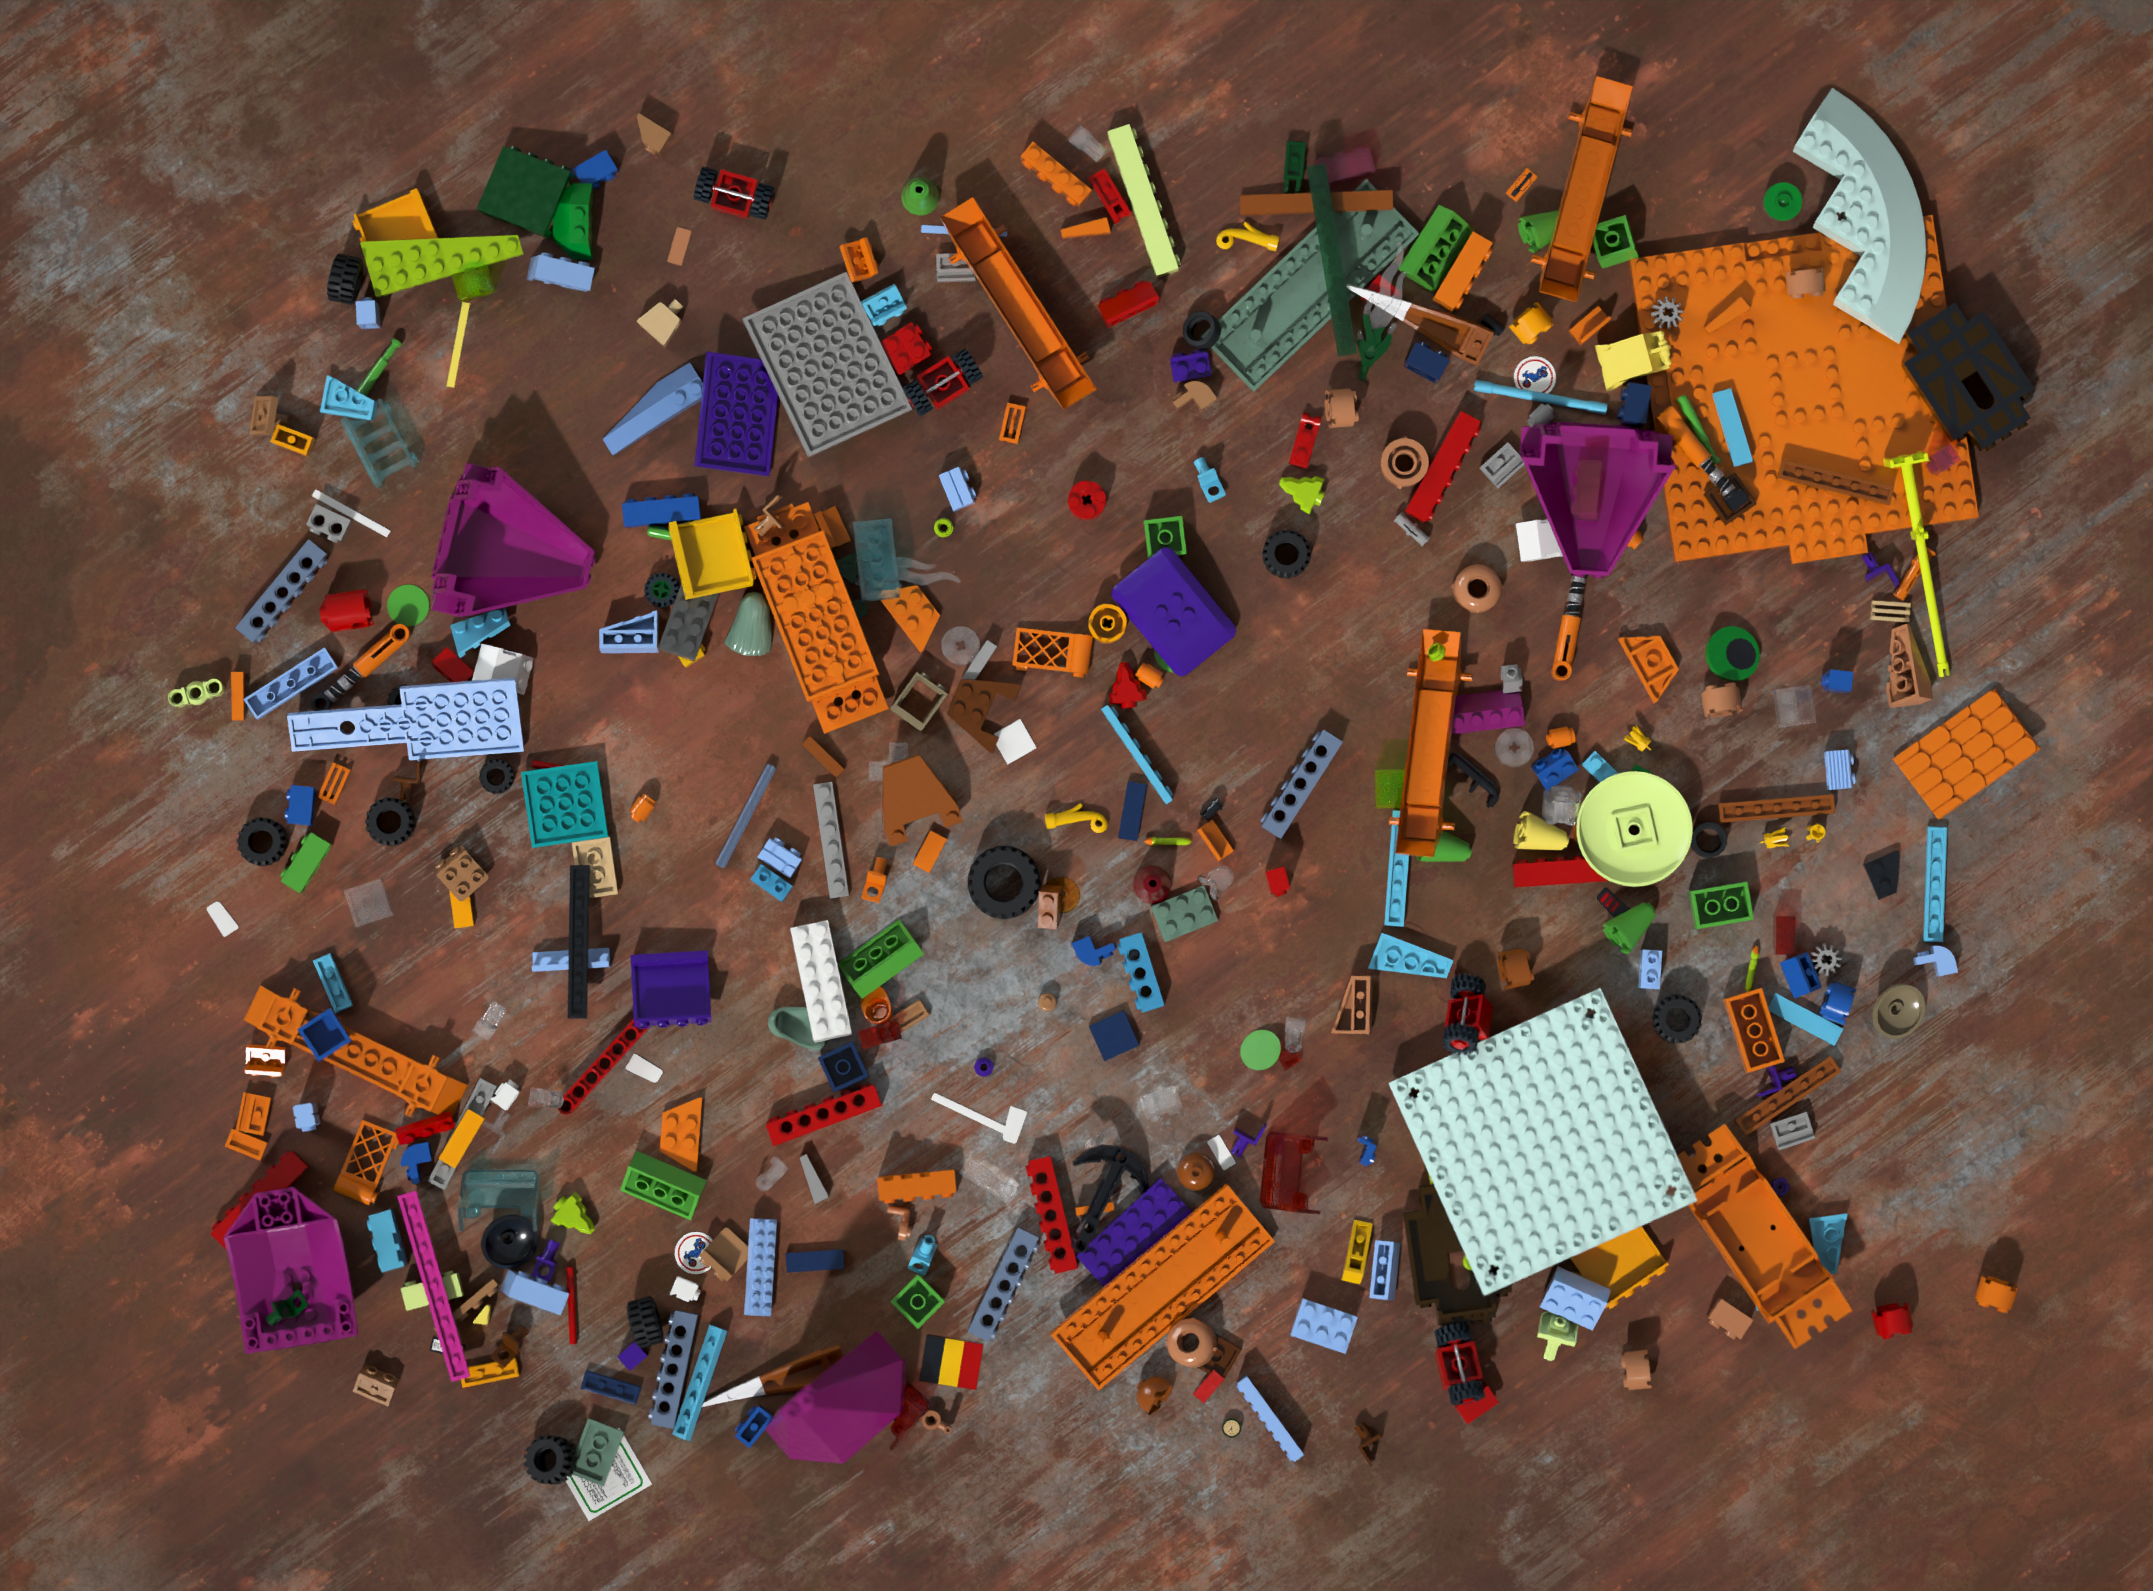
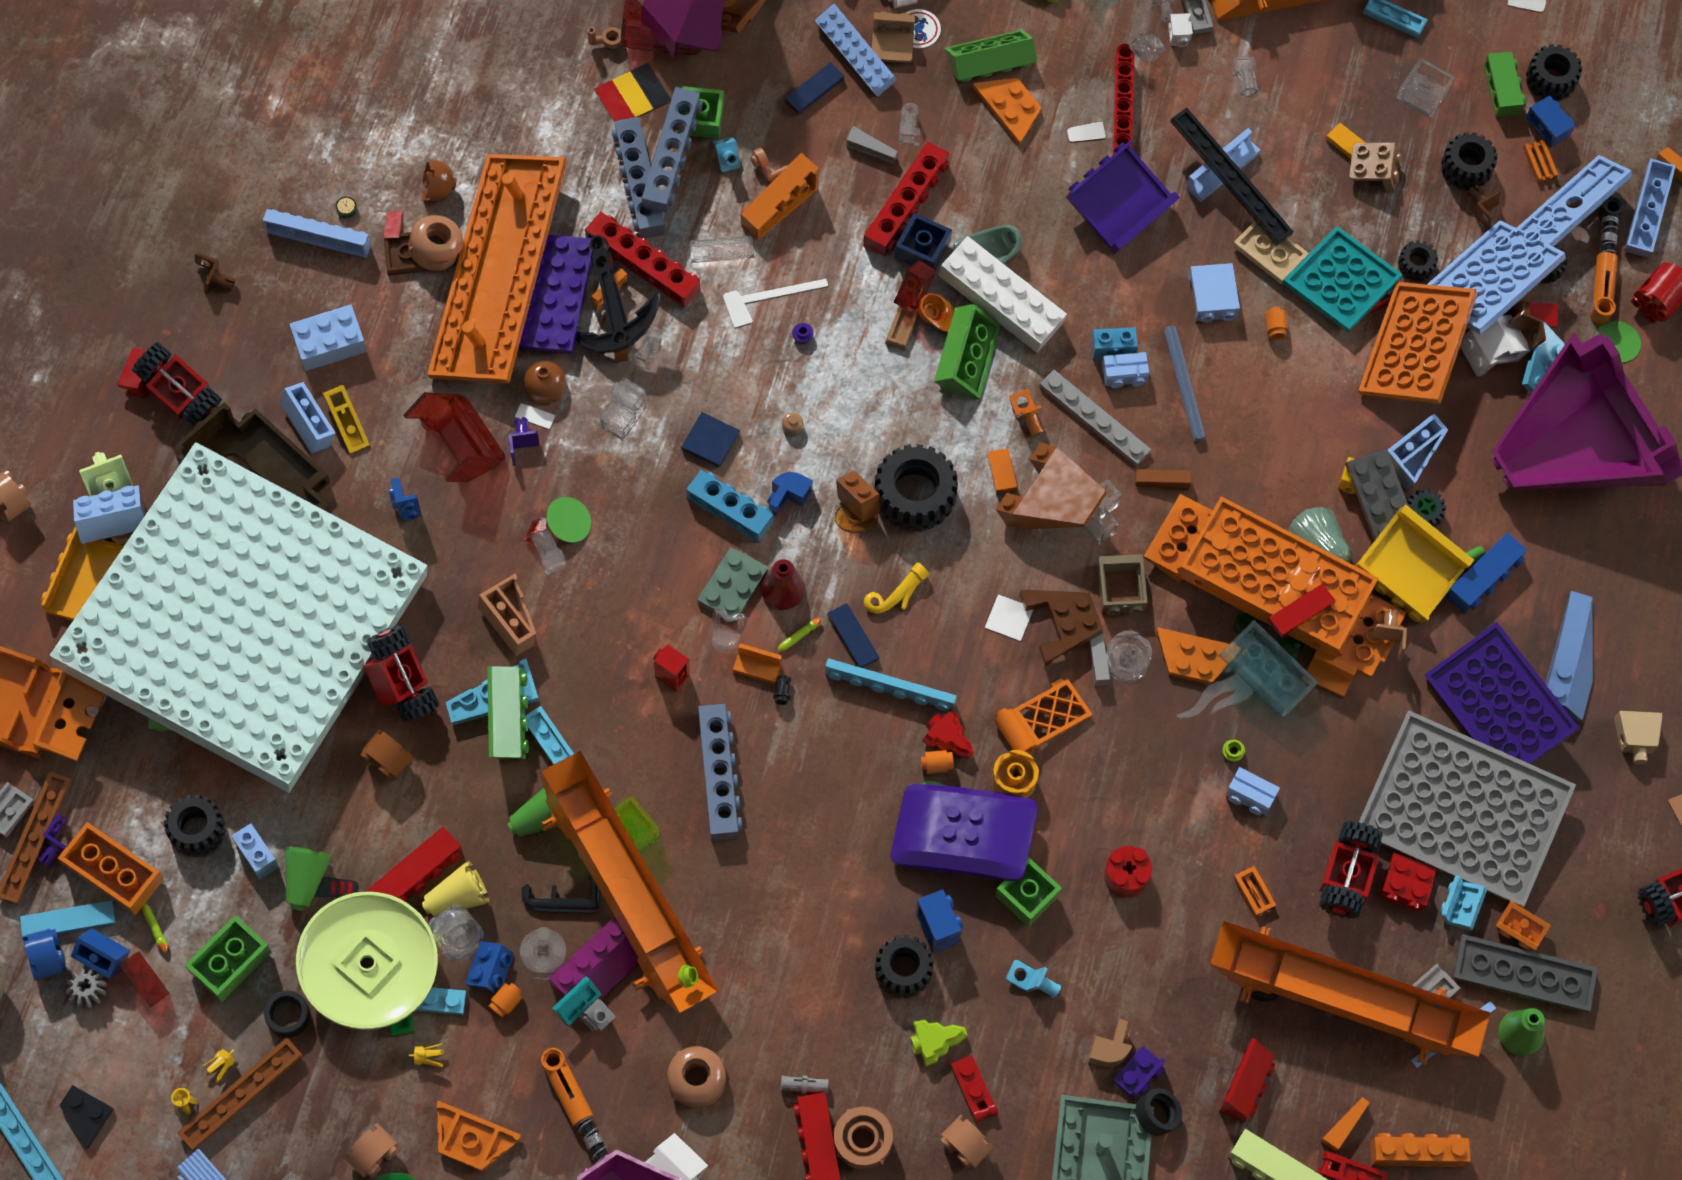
camera: 140 degrees right, 20 degrees down
none -> slope [487,666,529,760]
none -> teal plate [552,976,602,1027]
none -> sand blue brick [642,87,703,213]
none -> blue piece [916,889,963,953]
none -> light blue panel [1188,263,1240,322]
none -> red tile [1268,583,1336,637]
none -> orange plate [1358,282,1478,404]
none -> dark grey plate [1452,934,1598,1014]
none -> reddish brown bracket [1508,301,1546,350]

